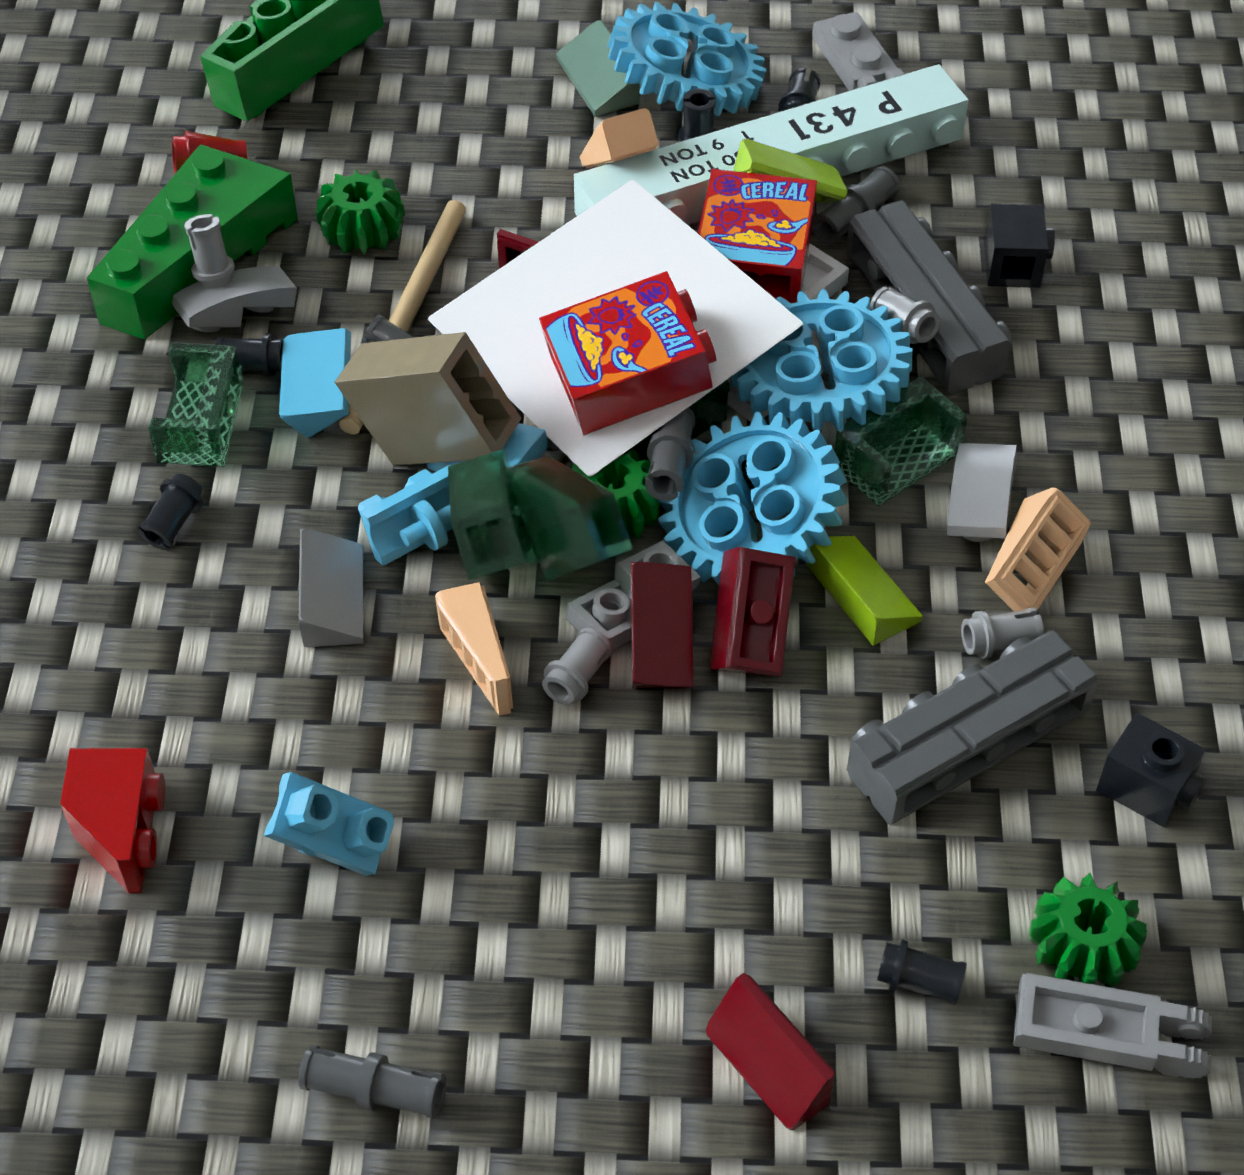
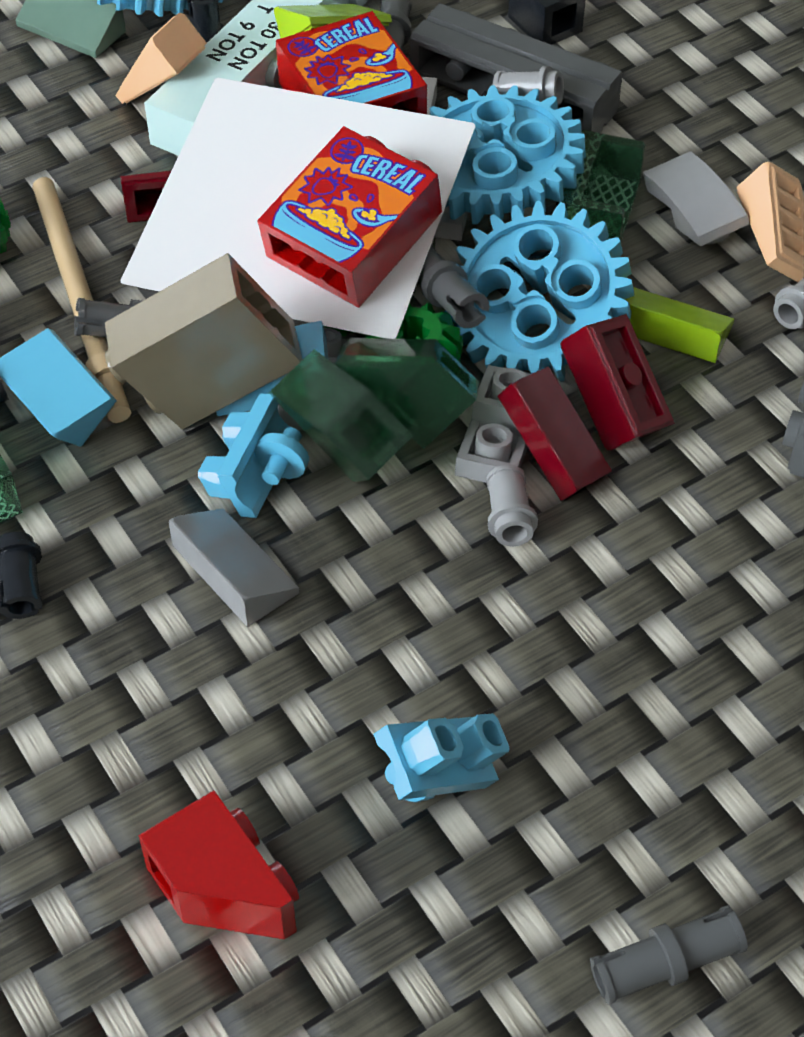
camera: 35 degrees left, 0 degrees up
light nougat slope [435,582,513,716] -> none

